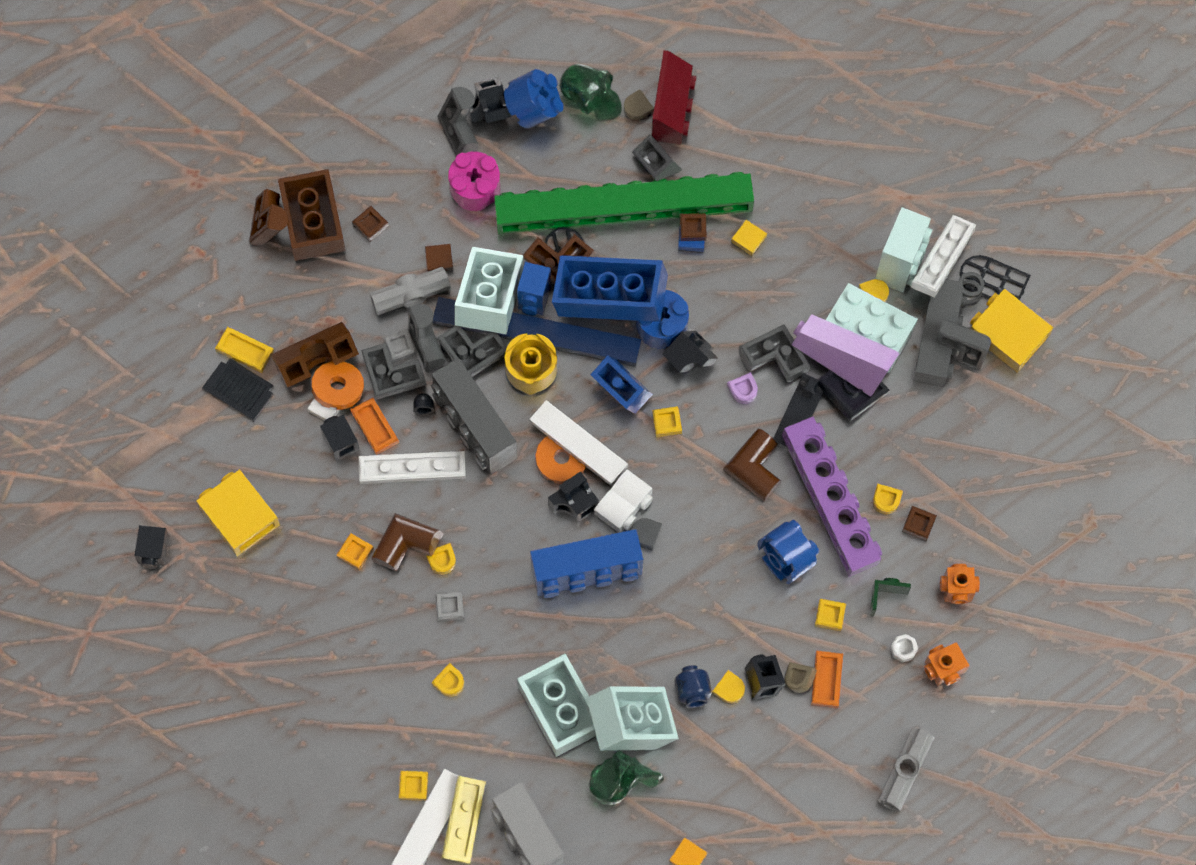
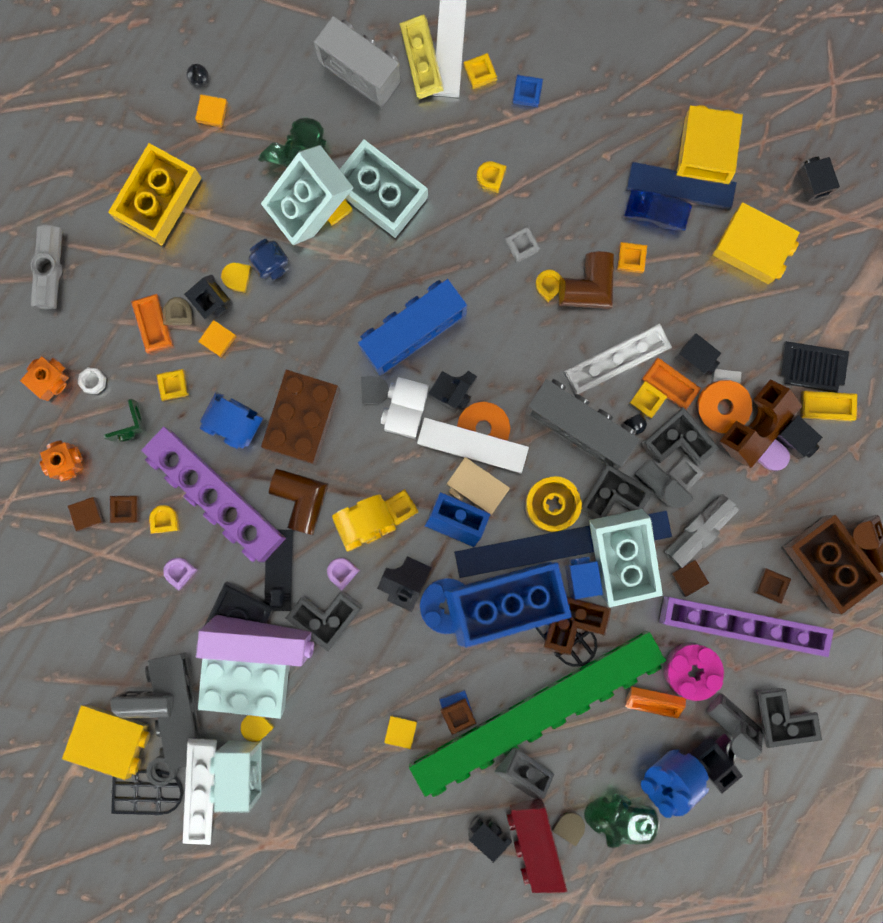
camera: 160 degrees right, 15 degrees up
none -> reddish brown tile [68,497,104,531]
none -> yellow brick [108,143,201,246]
none -> lavender tile [164,558,198,590]
none -> light orange tile [198,320,237,358]
none -> reddish brown brick [261,369,340,465]
none -> yellow brick [332,494,396,552]
none -> tan brick [447,457,510,516]
none -> black brick [468,817,512,863]
none -> blue tile [512,75,543,107]
none -> clear blue slope [624,191,692,231]
none -> orange tile [625,687,686,718]
none -> dark blue tile [626,162,737,210]
none -> yellow tile [629,381,667,419]
none -> medium lavender brick [659,596,834,657]
none -> yellow brick [677,105,743,184]
none -> dark grey brick [757,688,822,748]
none -> lavender tile [758,439,790,471]
none -> black brick [776,415,823,459]

